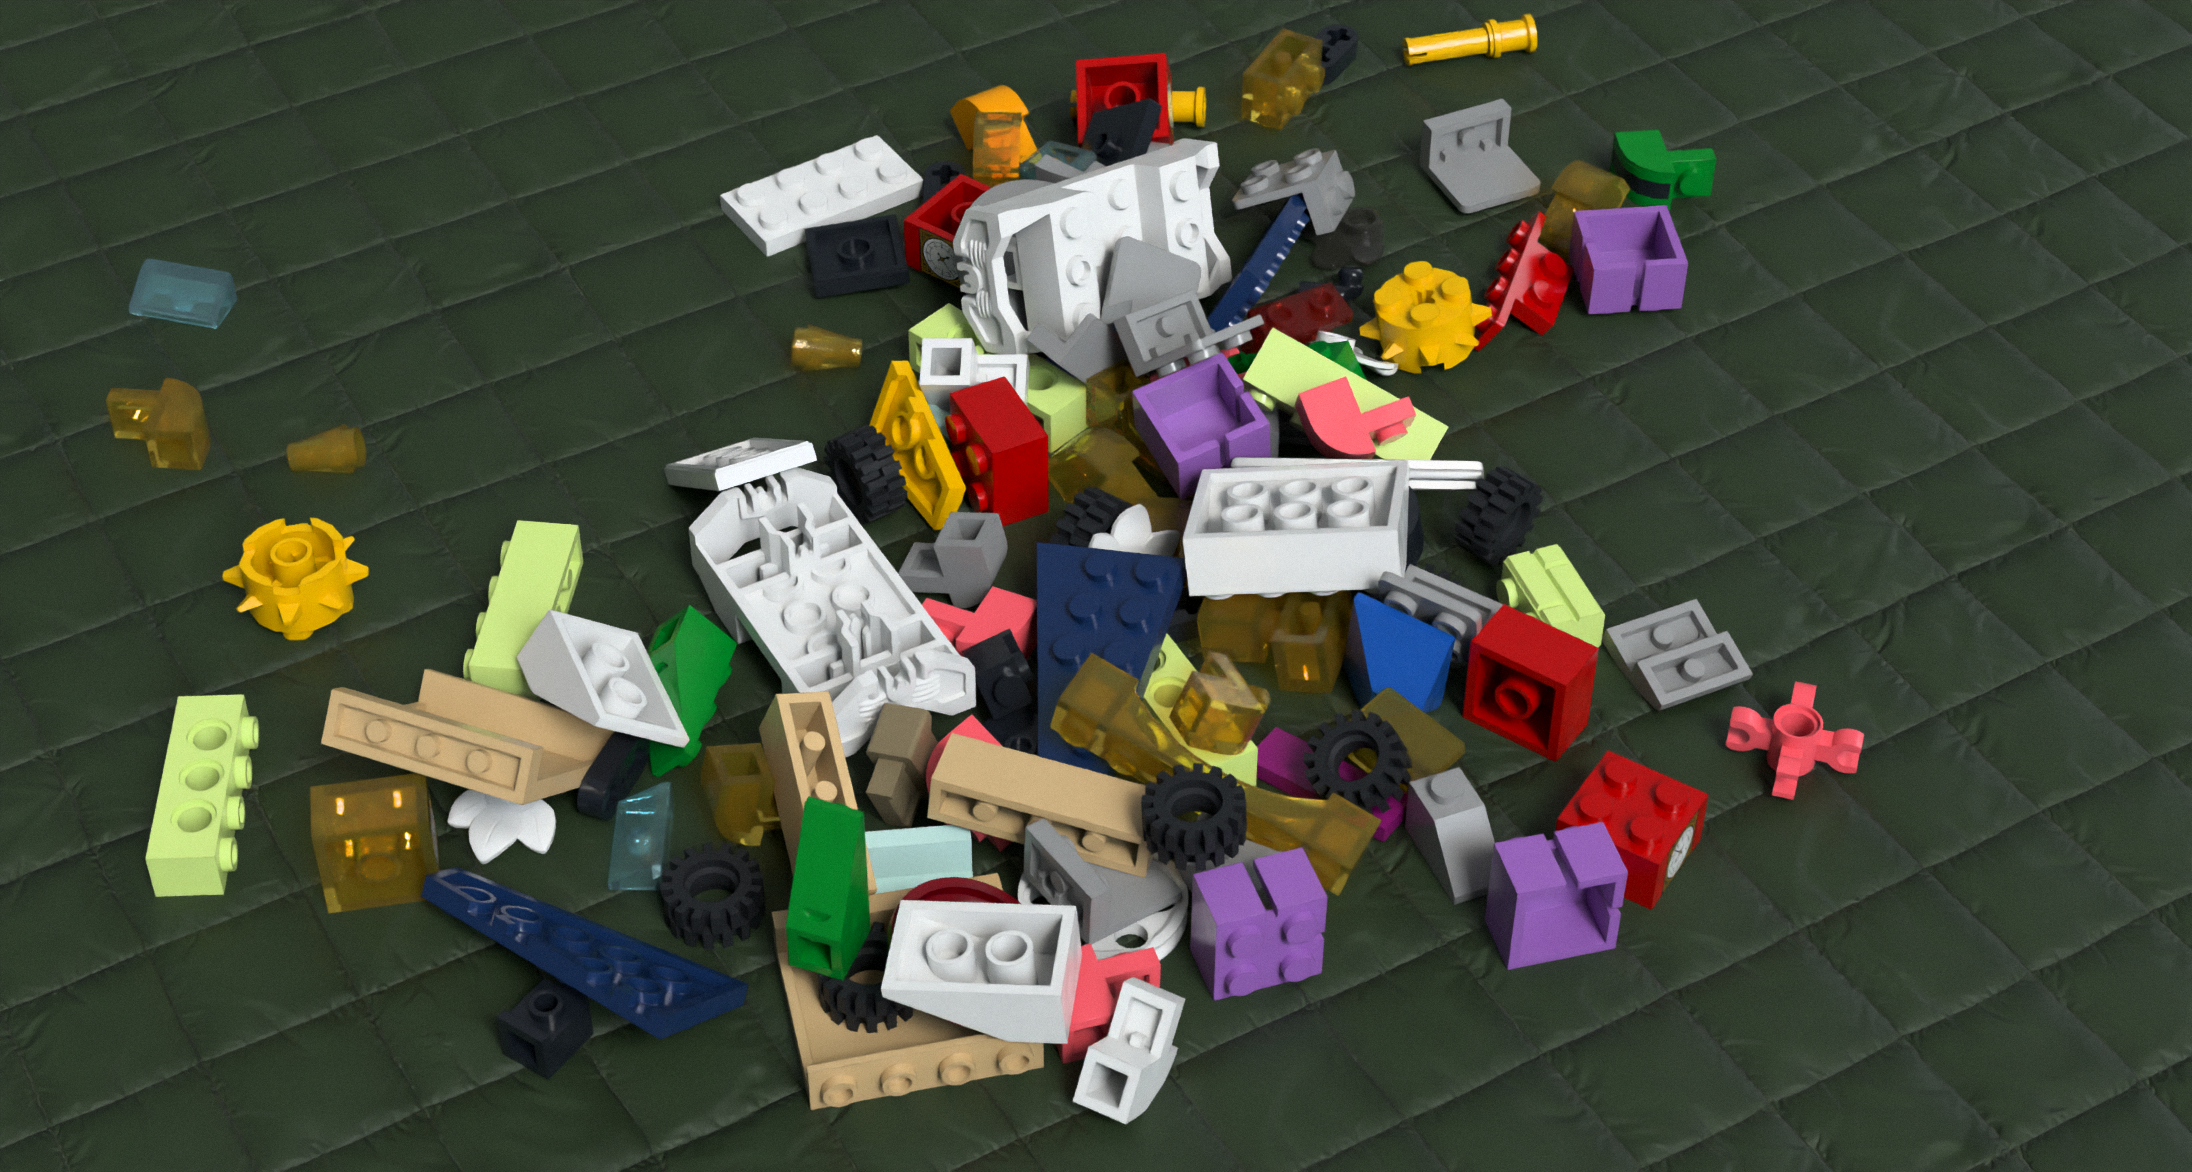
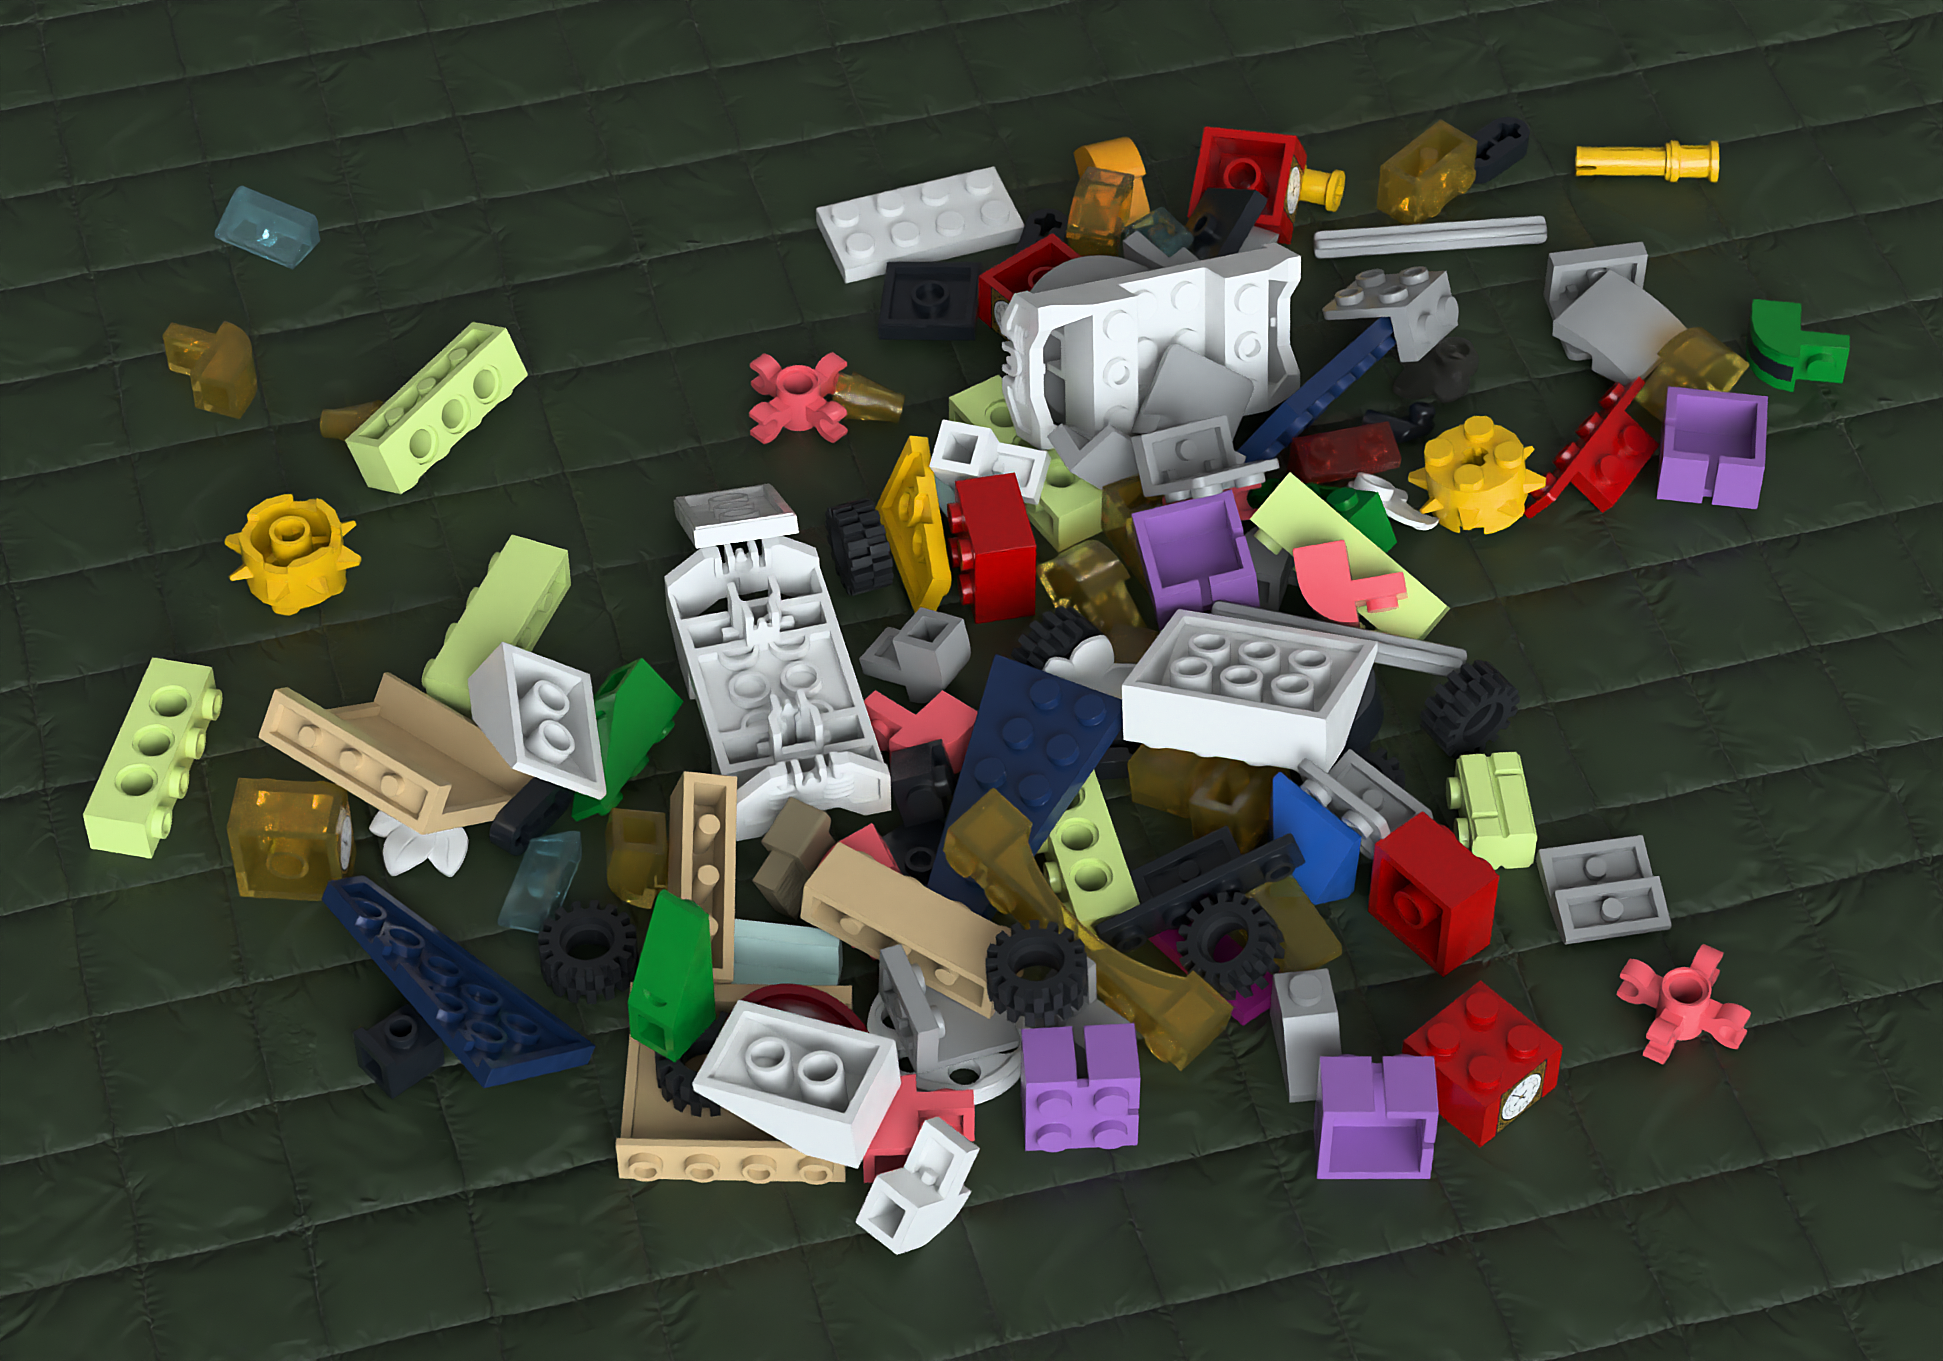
camera: 15 degrees right, 5 degrees up
clear yellow brick [1169,651,1271,755] -> none
none -> yellowish green brick [345,322,528,494]
none -> coral pin [749,352,848,444]
none -> black bracket [1094,825,1305,956]
none -> light grey axle [1313,215,1547,259]
none -> light grey slope [1553,270,1689,386]

